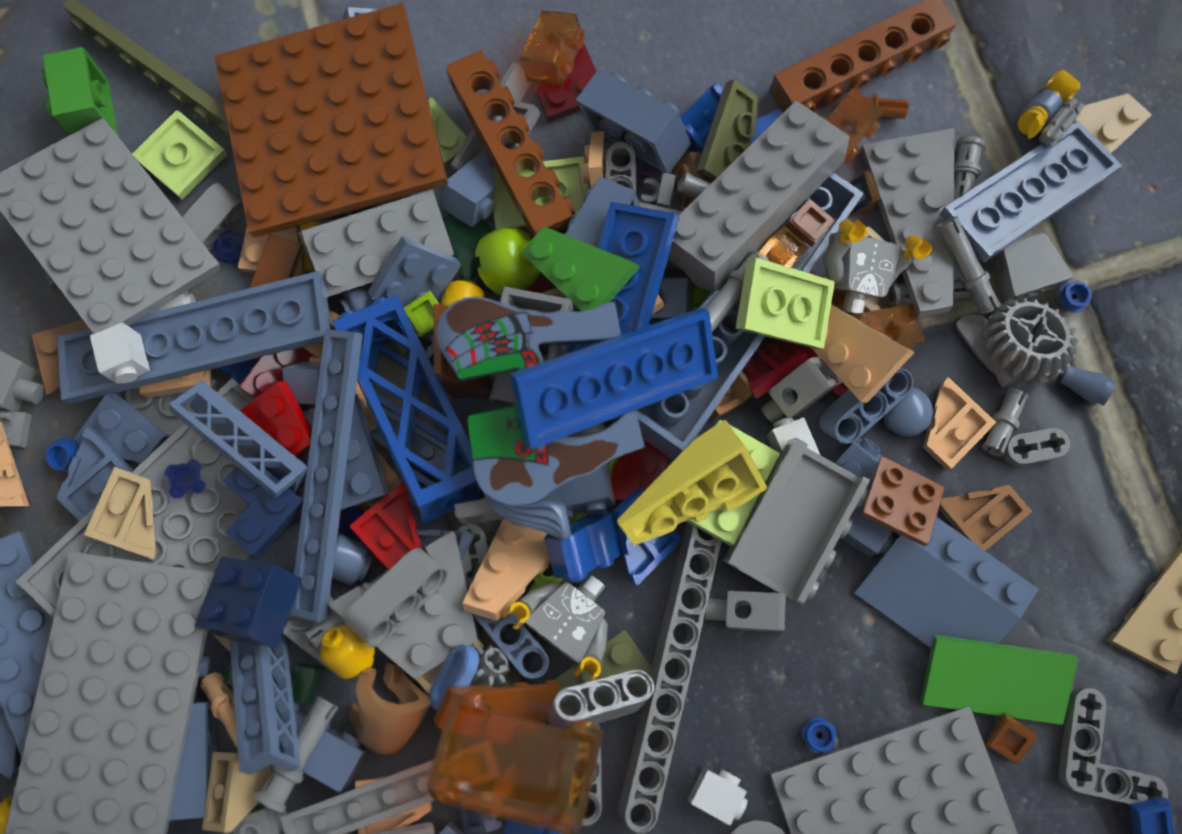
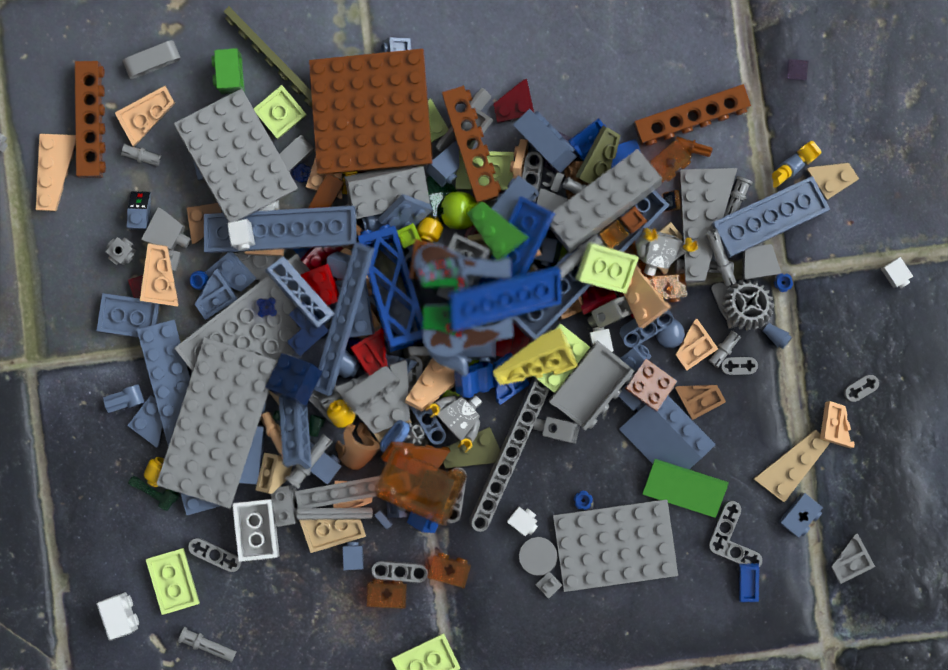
camera: 20 degrees right, 10 degrees up
tan wing [84,467,156,560] -> none
clear orange brick [519,10,585,86] -> none
light grey beam [547,670,654,733] -> none
dark orange tile [985,713,1038,765] -> none
light grey axle [1039,98,1084,147] -> none

